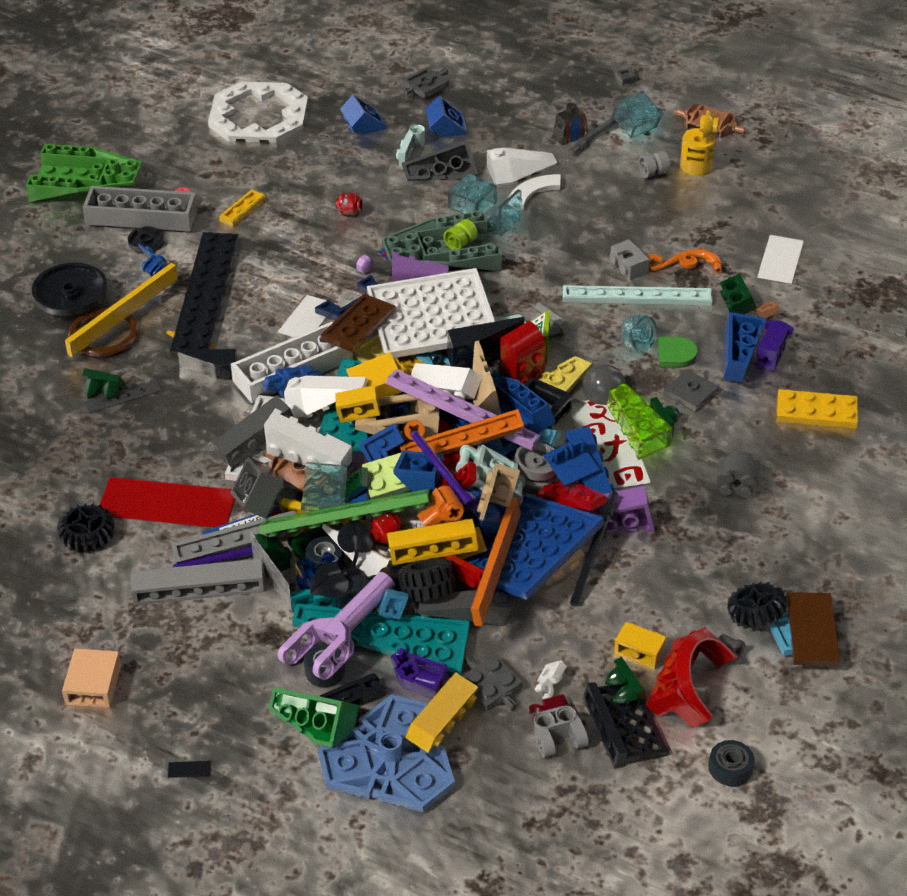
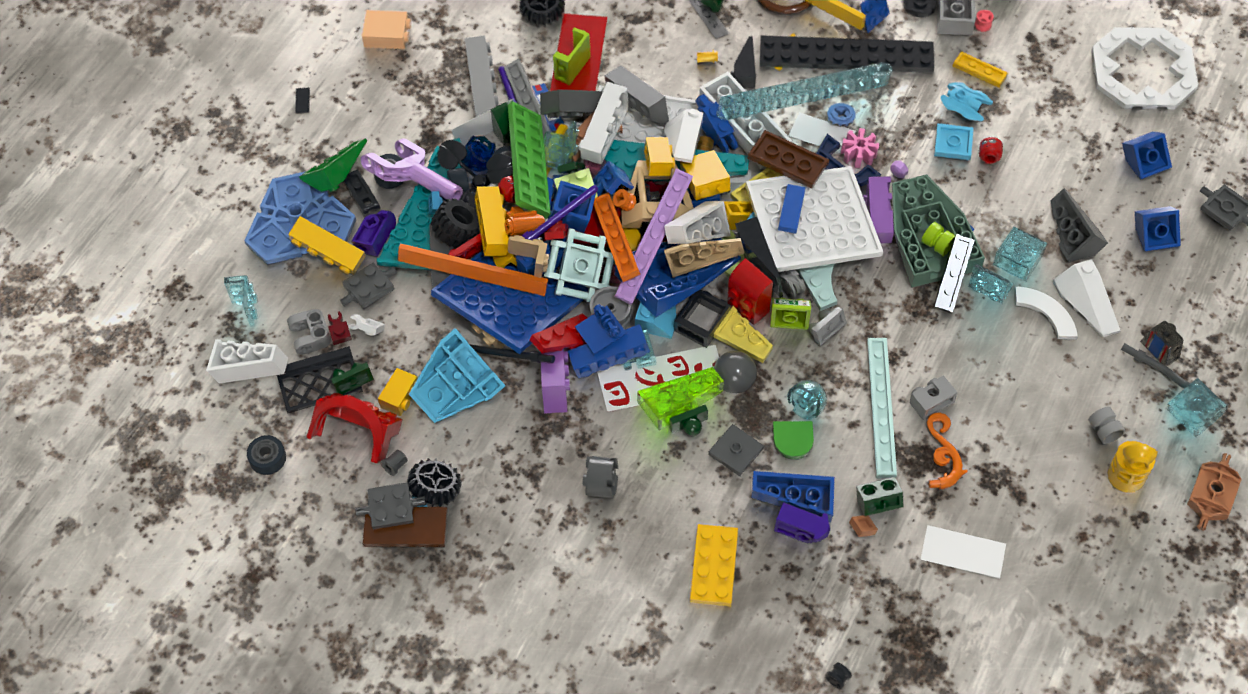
camera: 90 degrees right, 15 degrees up
light aqua plate [396,125,425,167] -> none
none -> white wedge [206,339,288,383]
none -> clear light blue bracket [224,275,258,327]
none -> dark grey plate [355,482,426,529]
none -> medium azure wedge [409,328,505,423]
none -> lime panel [553,27,591,85]
none -> yellow pin [697,50,718,64]
none -> clear light blue beam [716,63,893,120]
none -> blue tile [778,184,806,234]
none -> medium blue gear [827,103,856,127]
none -> bright pink gear [840,128,879,168]
none -> plate [933,234,975,312]
none -> medium azure plate [934,124,973,160]
none -> medium azure piece [941,82,993,121]

